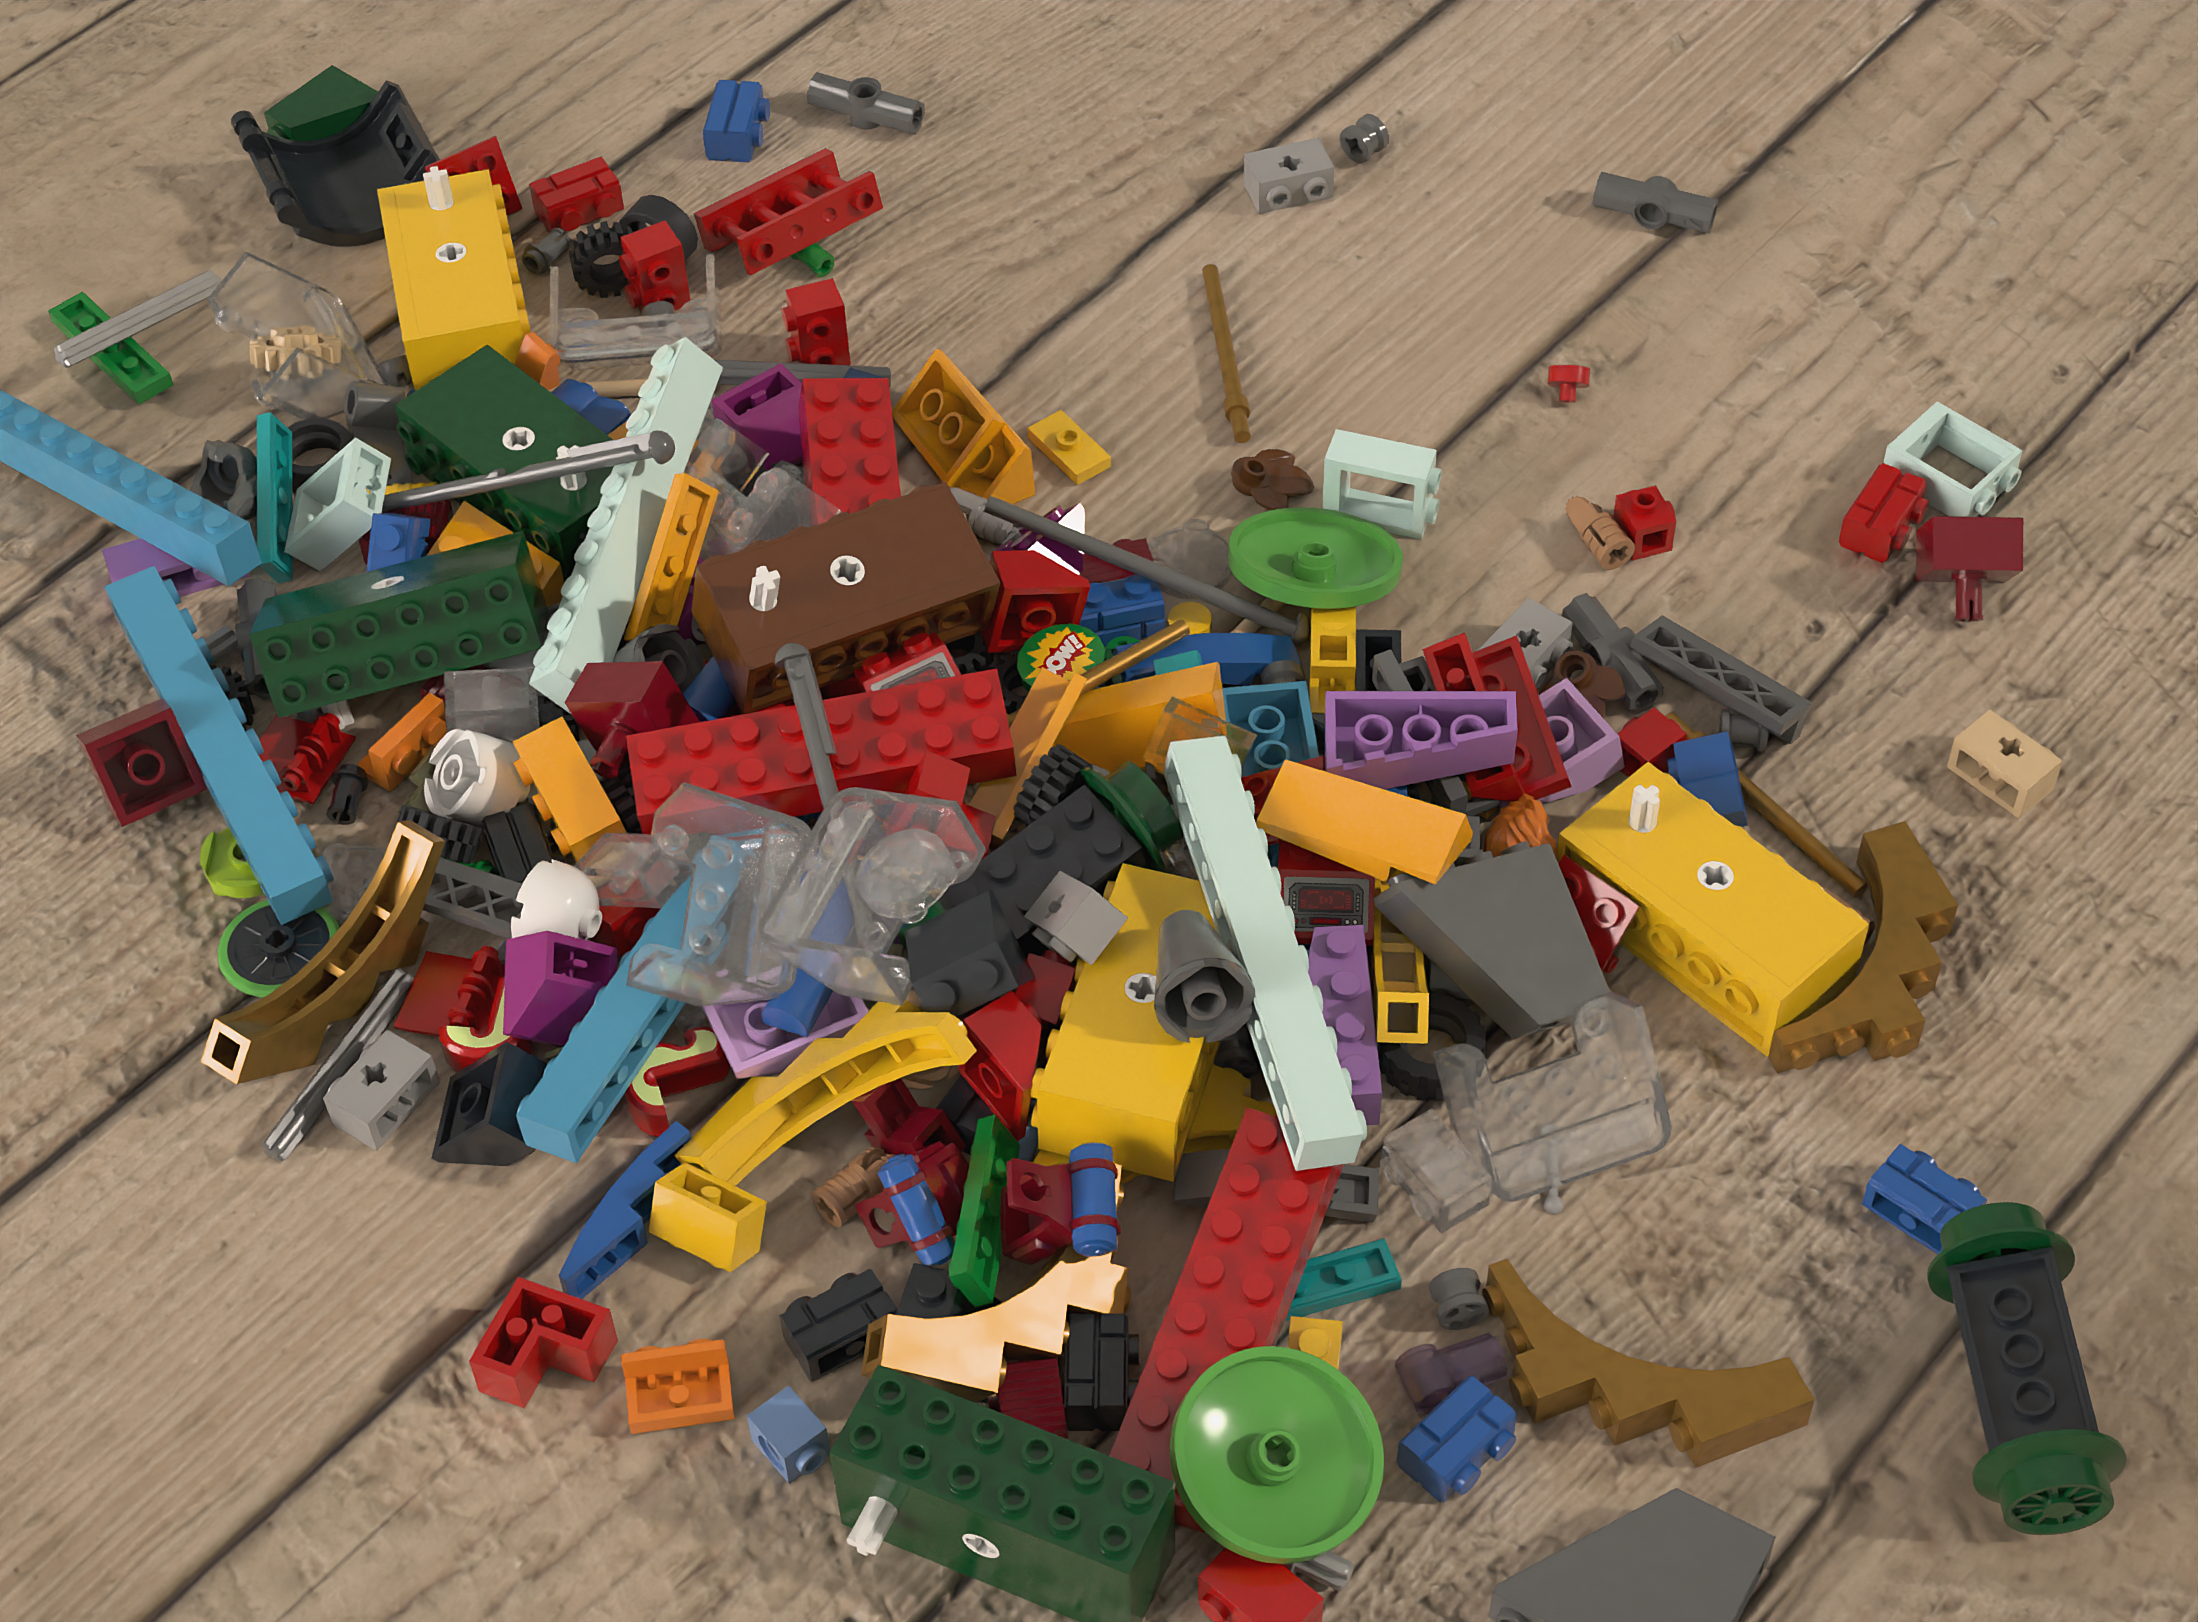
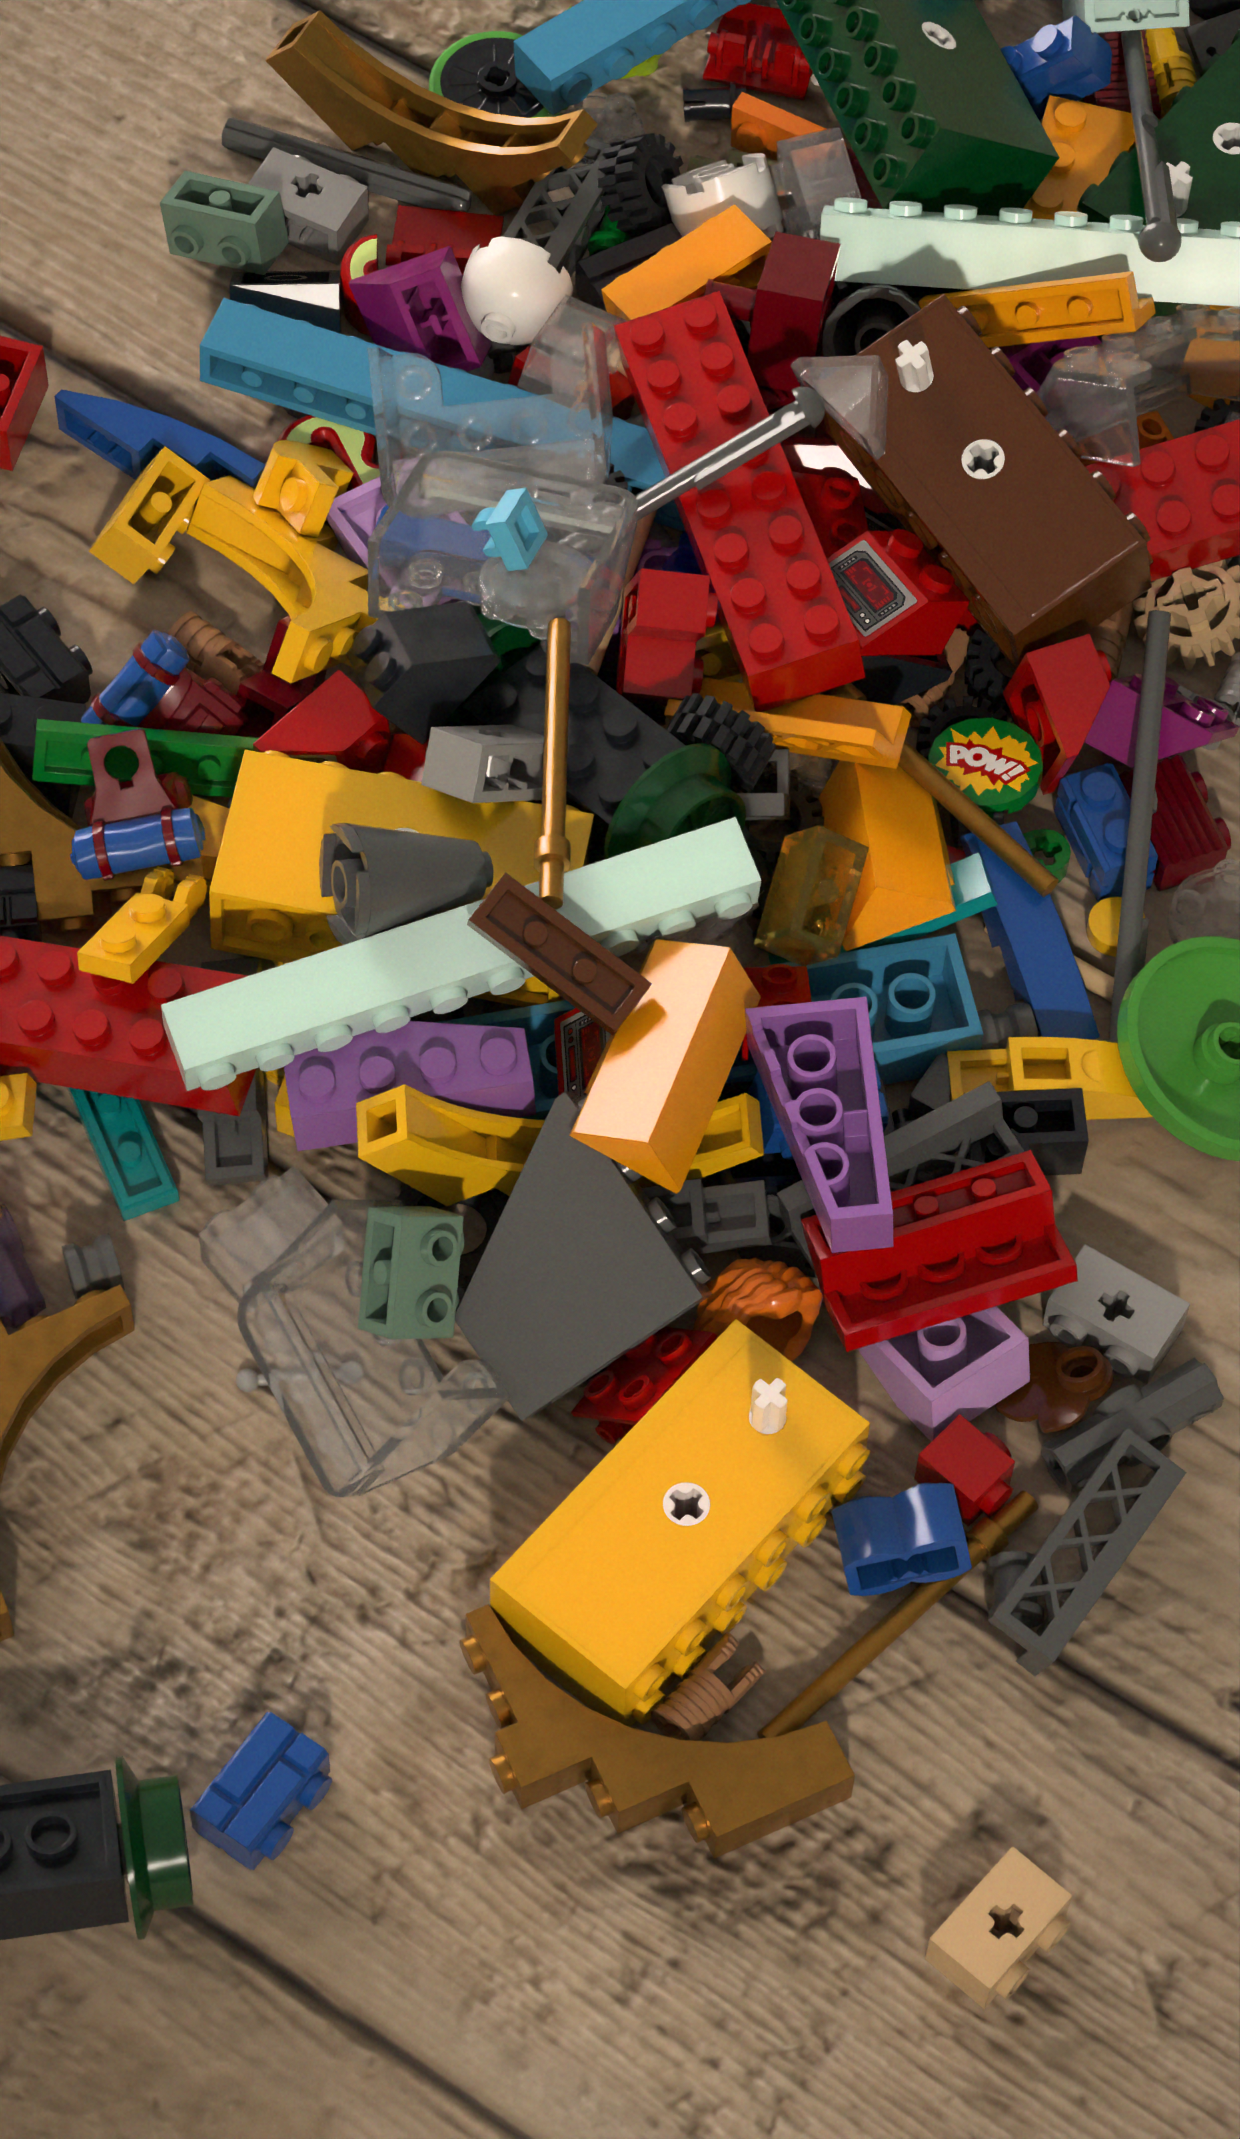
camera: 80 degrees right, 10 degrees up
none -> yellow hinge [77,866,208,984]
none -> sand green brick [160,171,289,275]
none -> yellow brick [253,440,353,538]
none -> sand green brick [358,1206,464,1340]
none -> reddish brown plate [467,872,652,1035]
none -> medium azure tile [471,487,548,571]
none -> pearl gold bar [534,618,571,910]
none -> clear slope [790,355,889,461]

